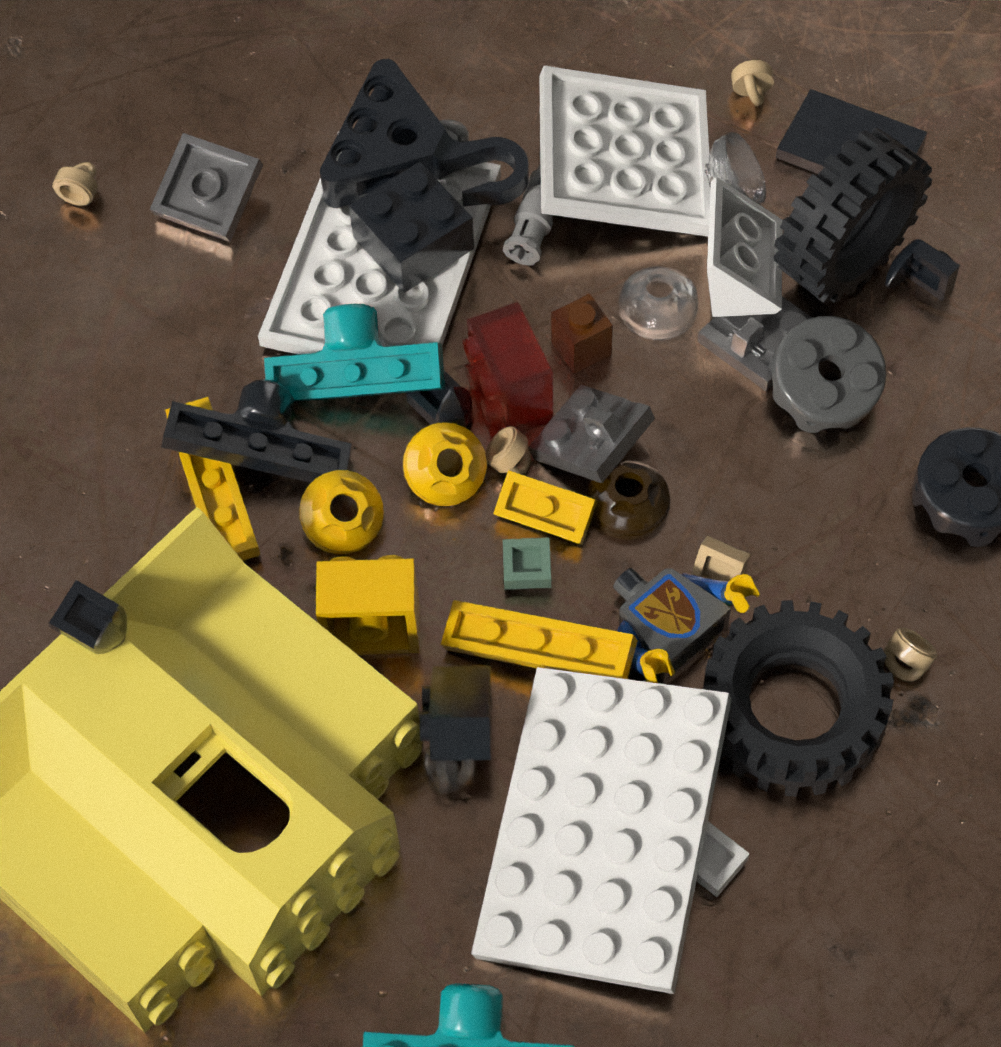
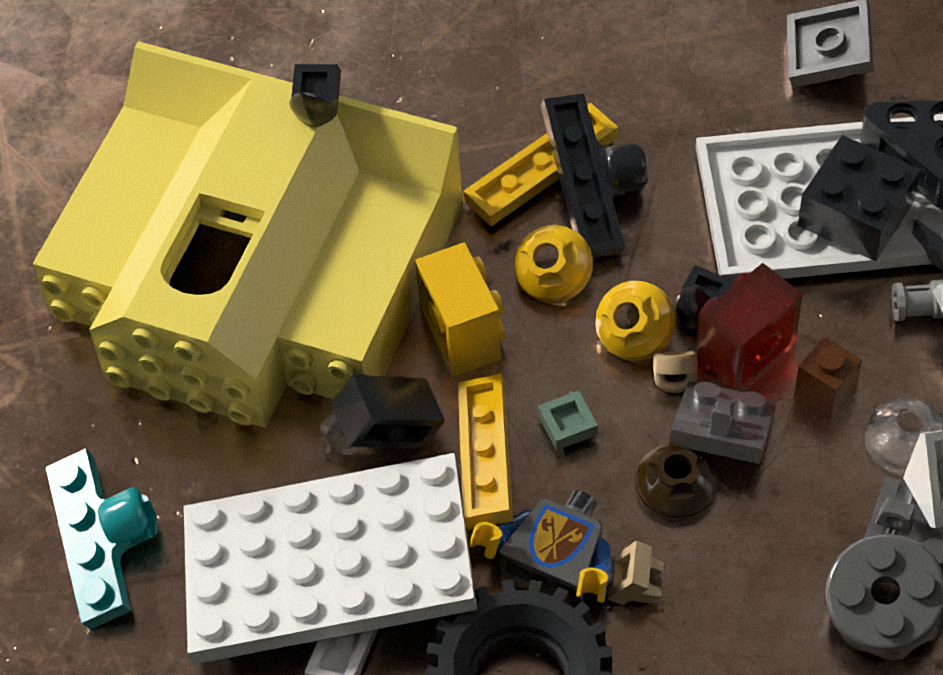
camera: 70 degrees right, 5 degrees down
teal plate [264,304,445,402] -> none
yellow plate [493,470,597,545] -> none

